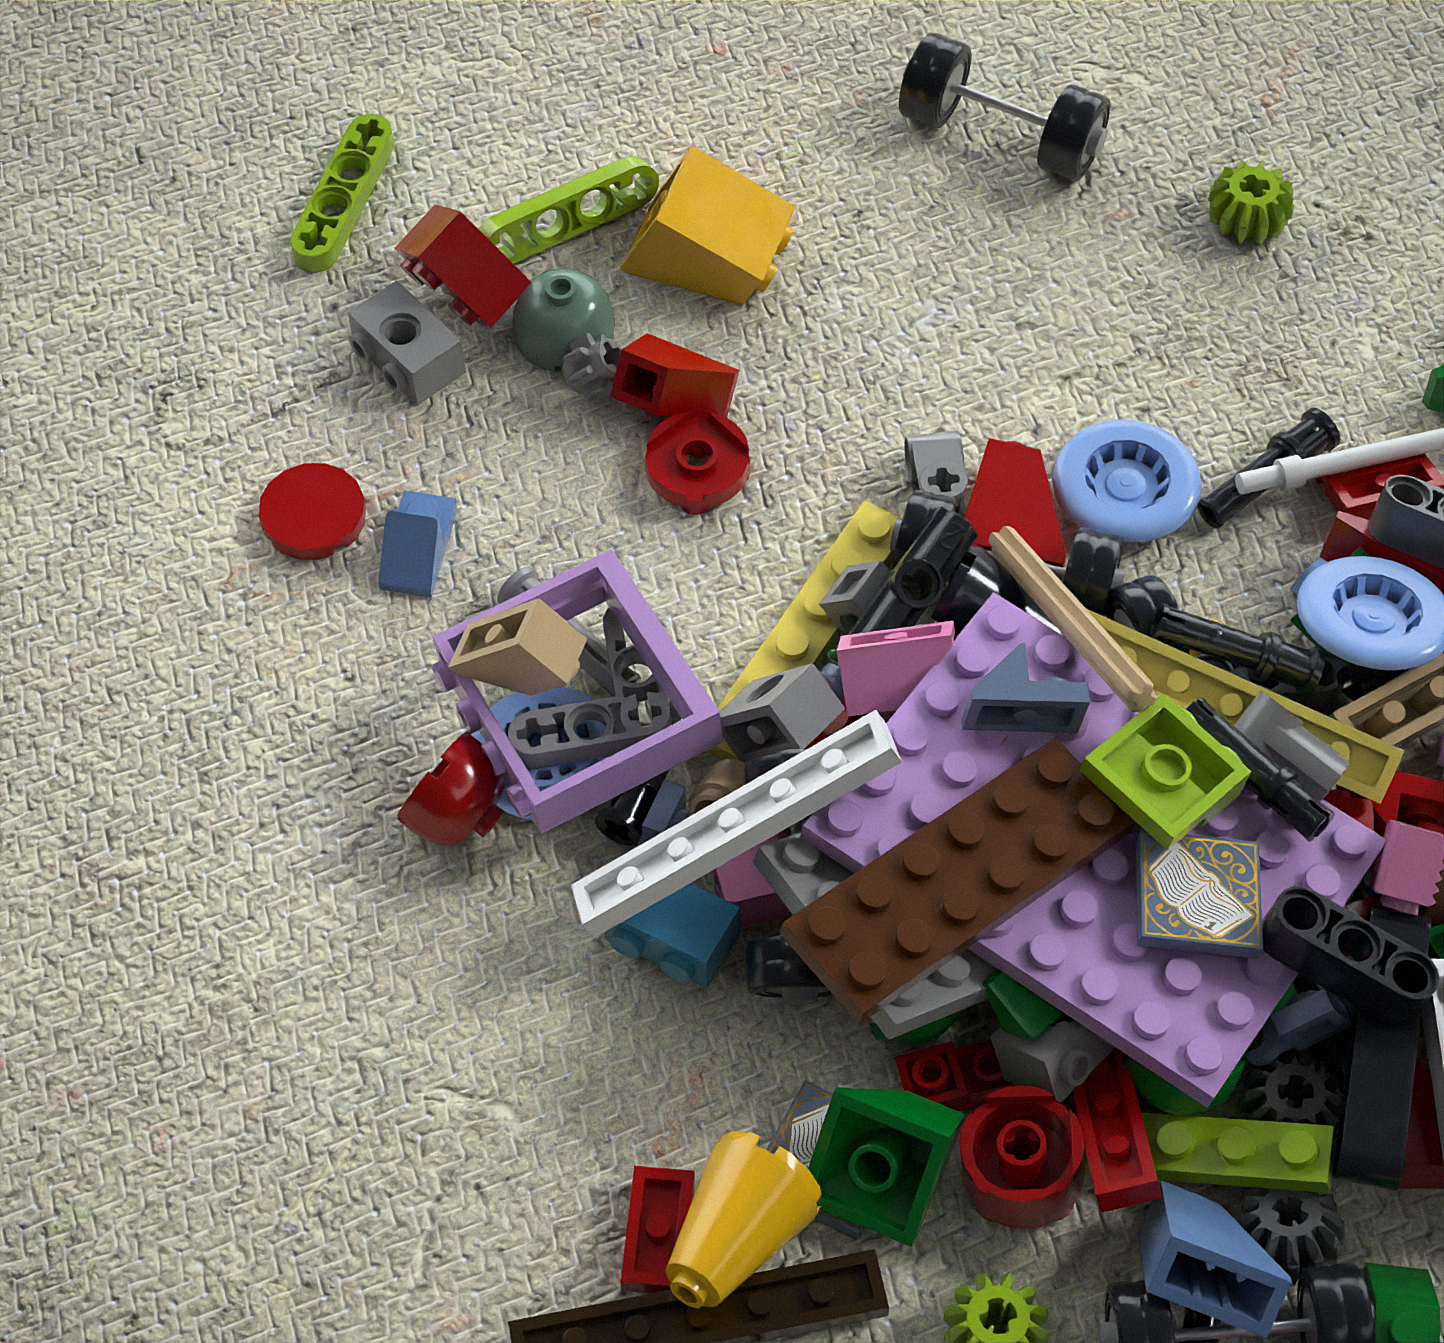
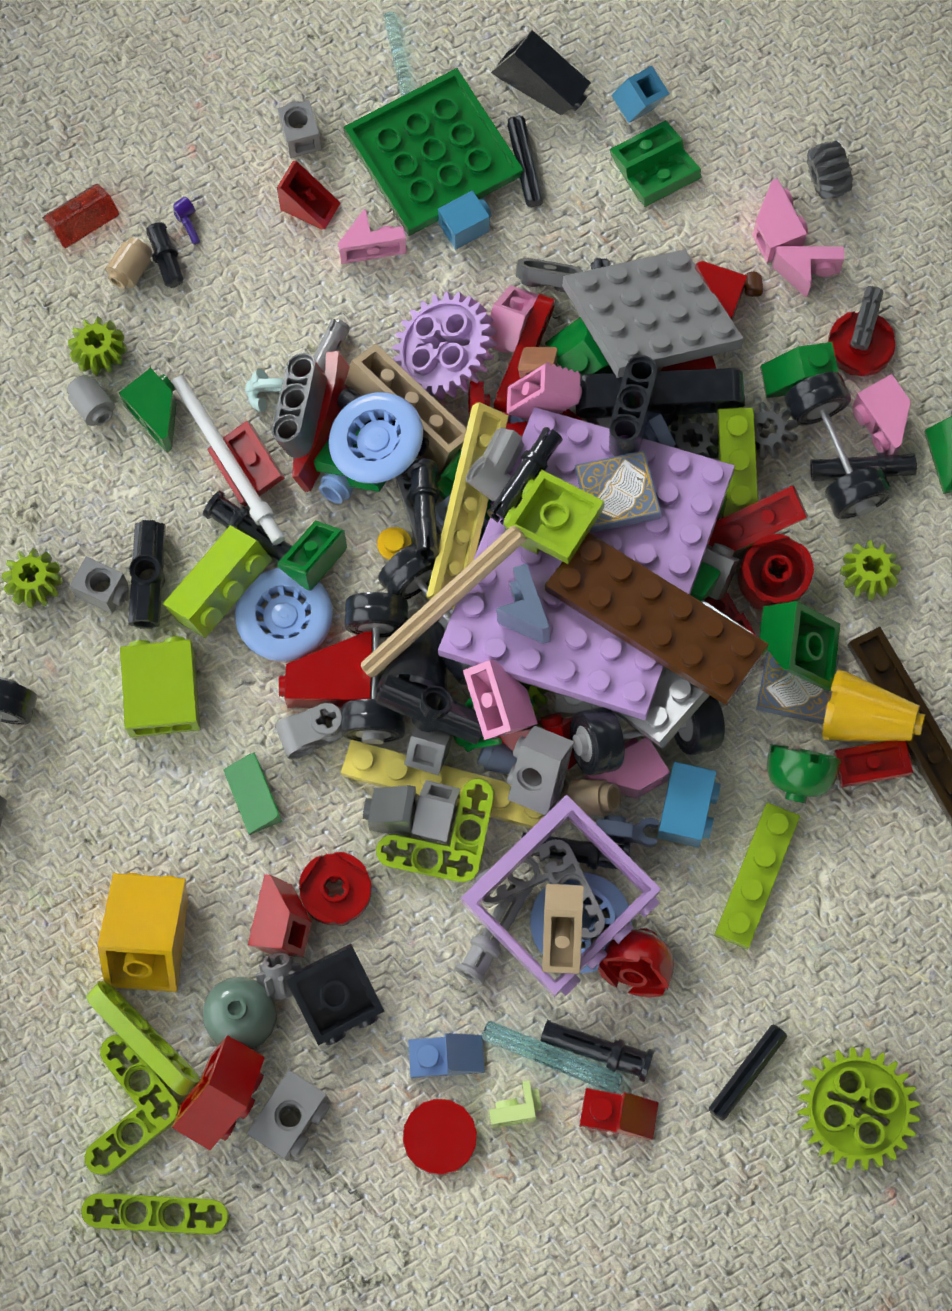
camera: 105 degrees left, 15 degrees up
white plate [571,710,902,938] -> none
medium blue slope [1137,1180,1292,1338] -> none
none -> light grey brick [70,556,129,614]
none -> lime beam [84,1035,180,1176]
none -> lime brick [120,636,201,738]
none -> black piece [128,520,166,629]
none -> lime brick [163,525,272,638]
none -> slope [223,752,282,835]
none -> green slope [277,520,347,591]
none -> black plate [284,944,385,1046]
none -> dark grey slope [363,785,418,837]
none -> lime beam [376,778,494,882]
none -> light grey brick [412,780,460,842]
none -> clear light blue axle [482,1021,622,1093]
none -> yellowish green bracket [489,1080,542,1129]
none -> black pin [540,1019,655,1082]
none -> red slope [579,1088,659,1140]
none -> black axle [709,1024,787,1121]
none -> lime plate [714,802,800,950]
none -> green cylinder [767,744,841,803]
none -> lime gear [796,1047,920,1171]

